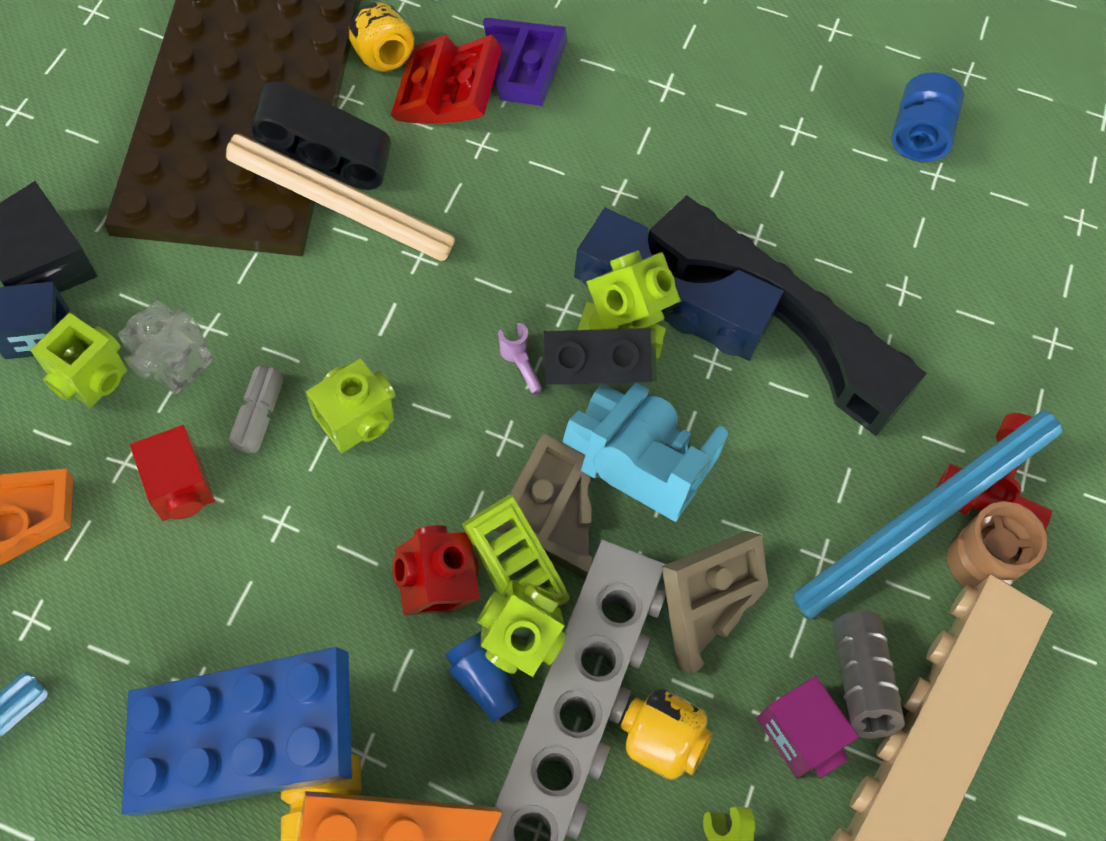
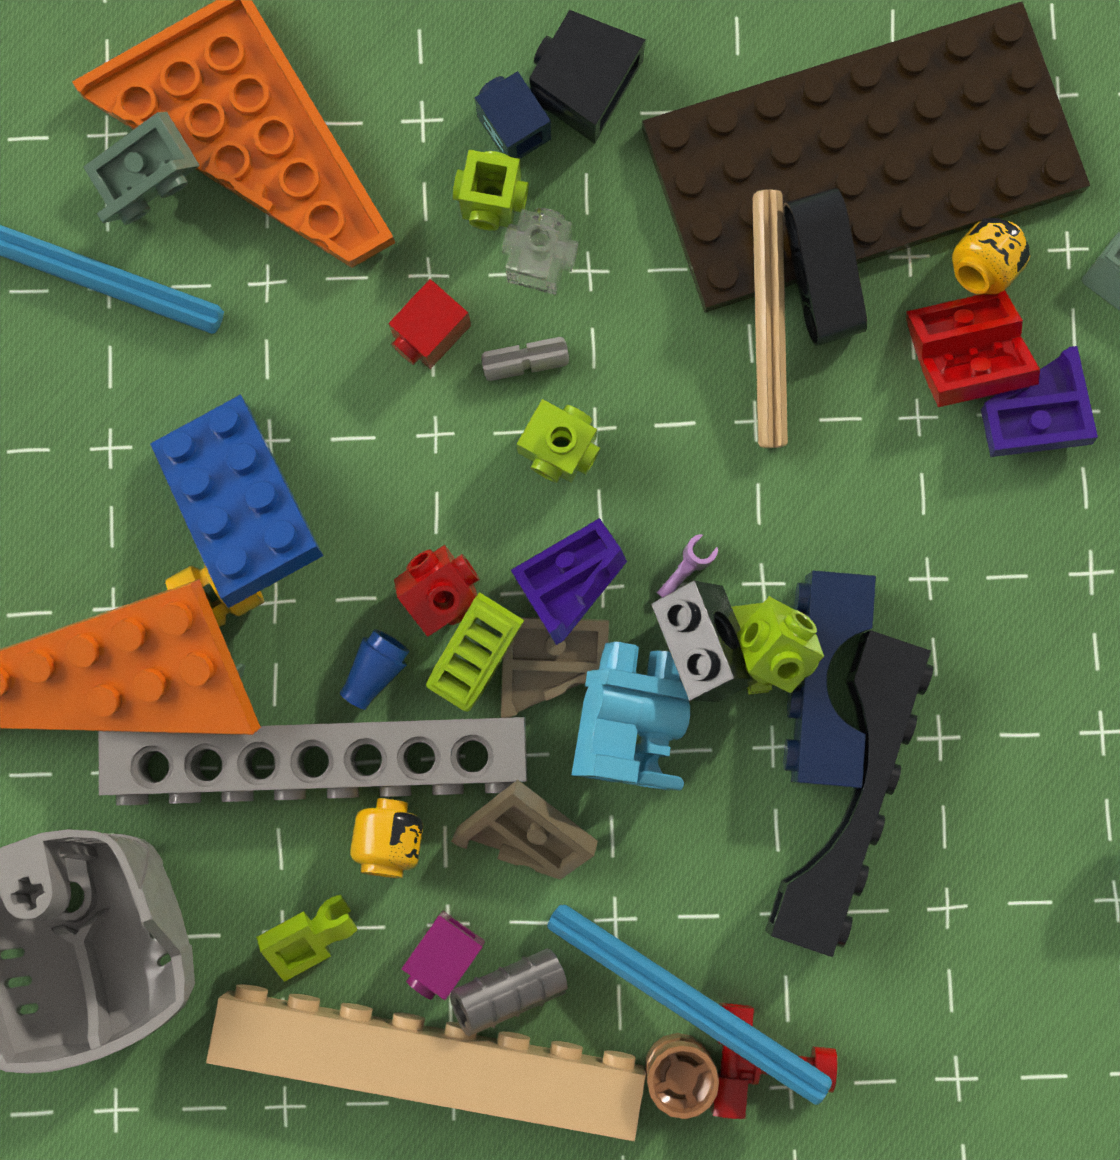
camera: 75 degrees right, 20 degrees up
lime brick [477,579,567,677] -> none
none -> dark purple wing [511,518,627,645]

